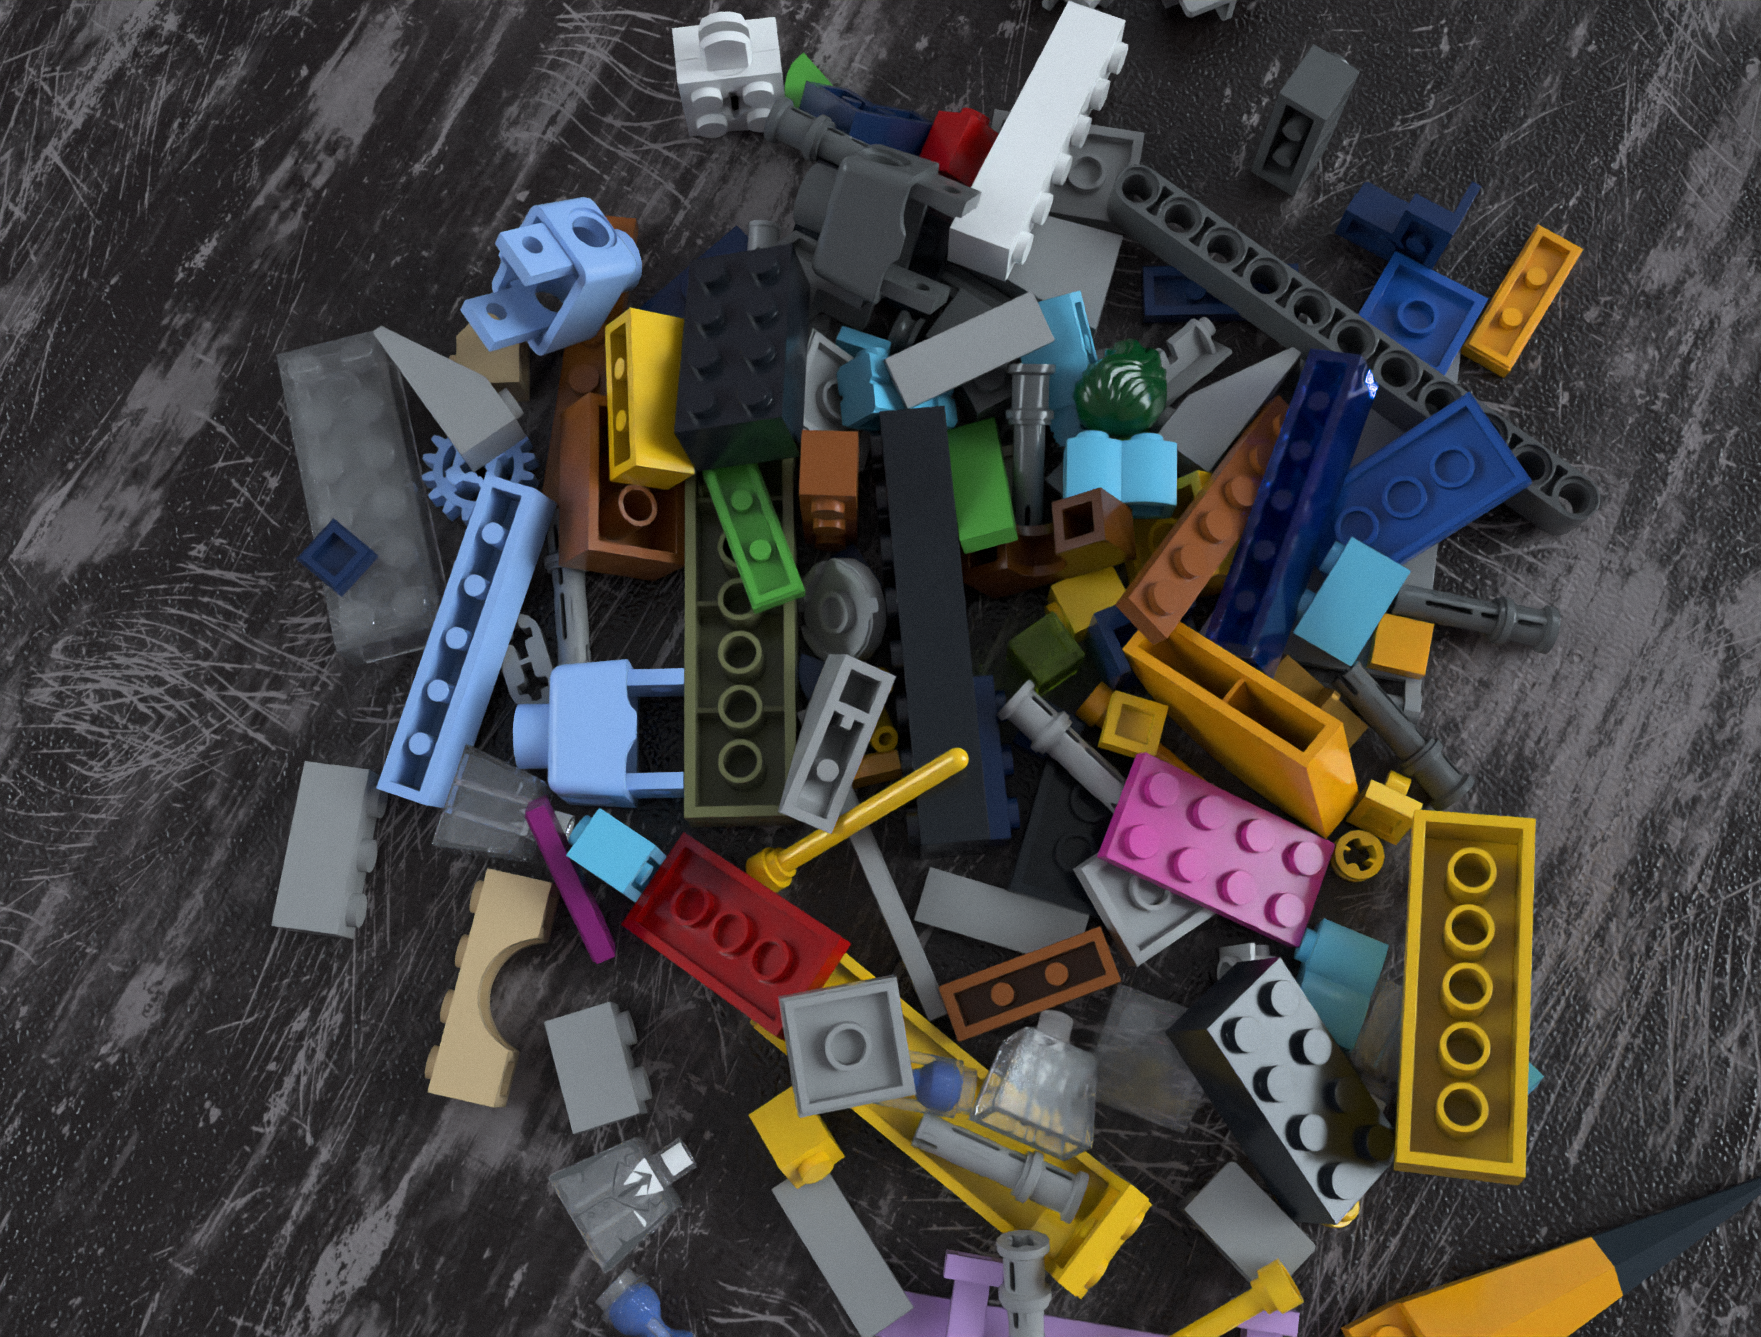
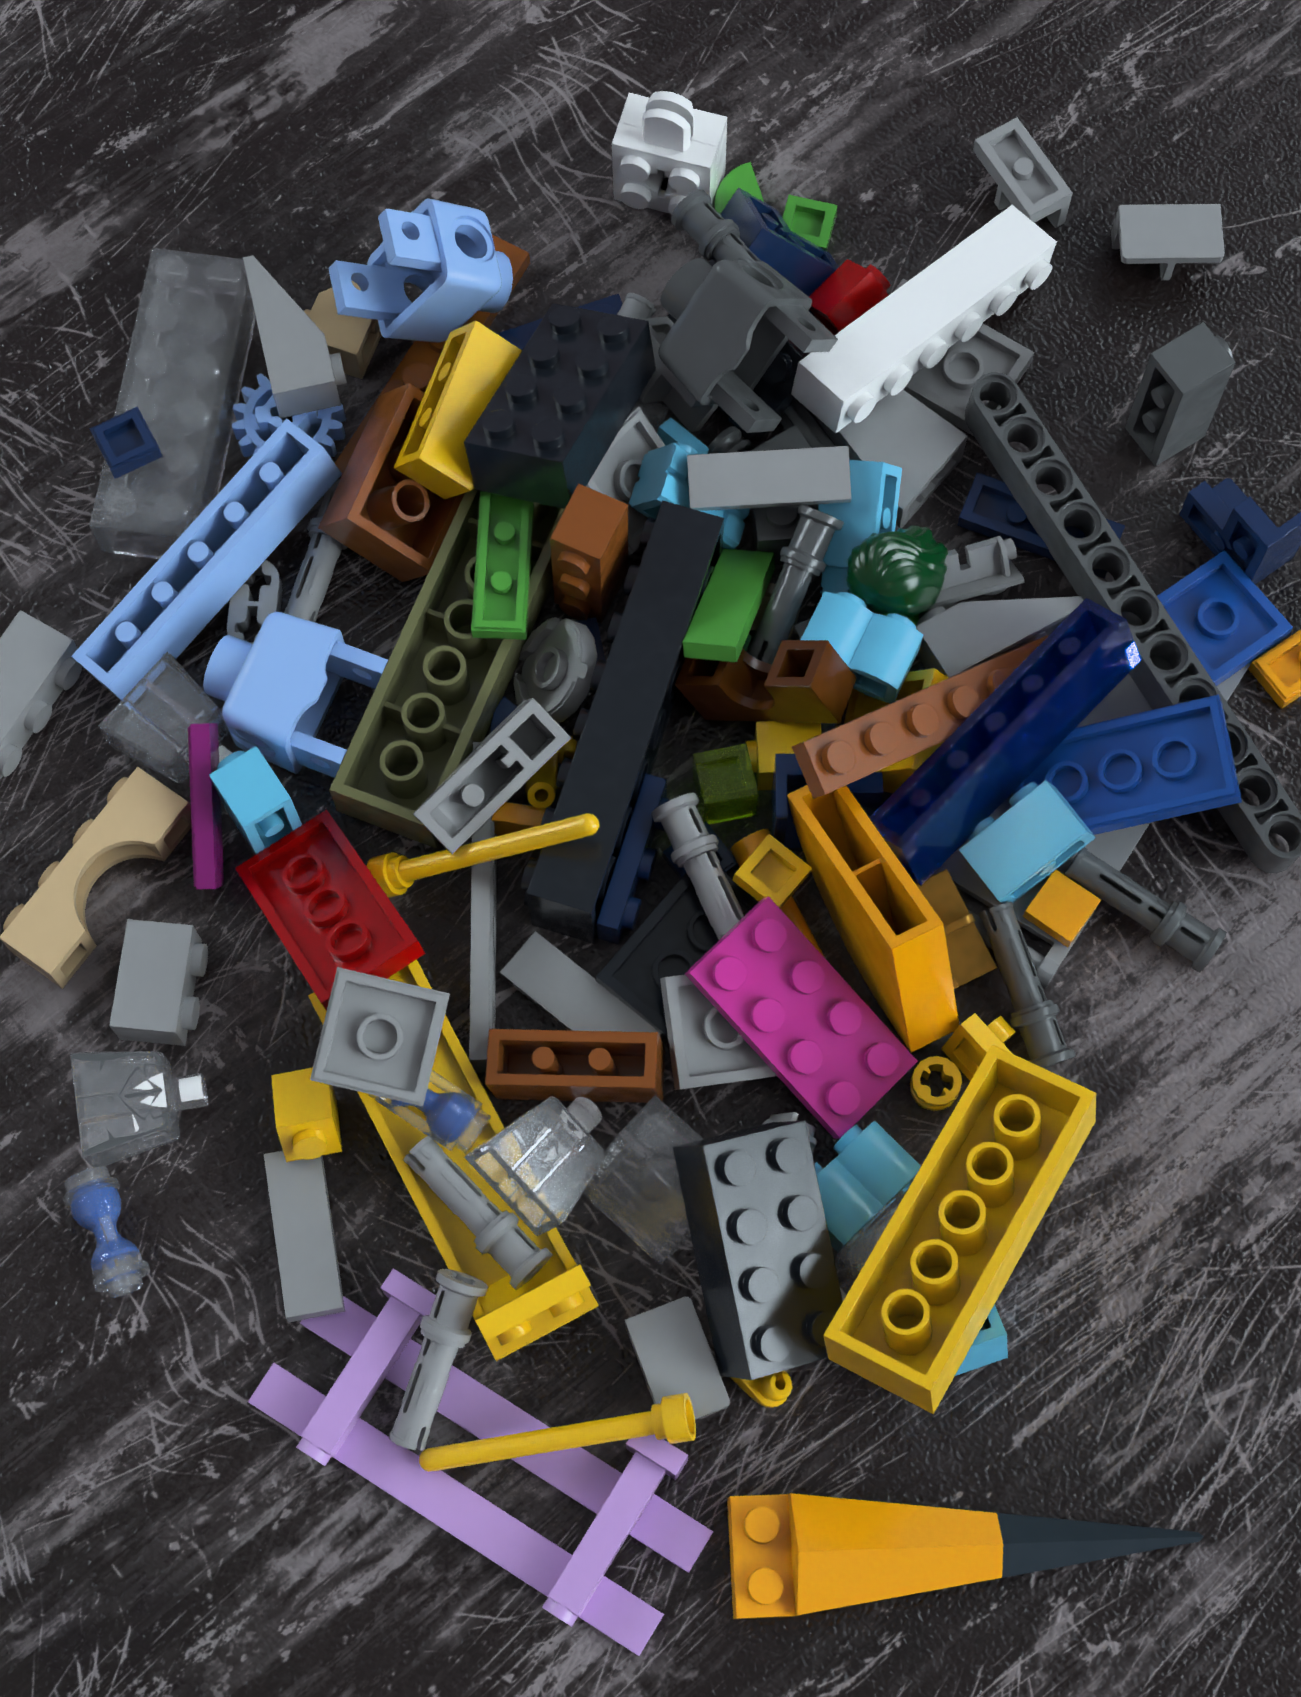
camera: 20 degrees right, 5 degrees down
none -> bright green tile [783,195,837,251]

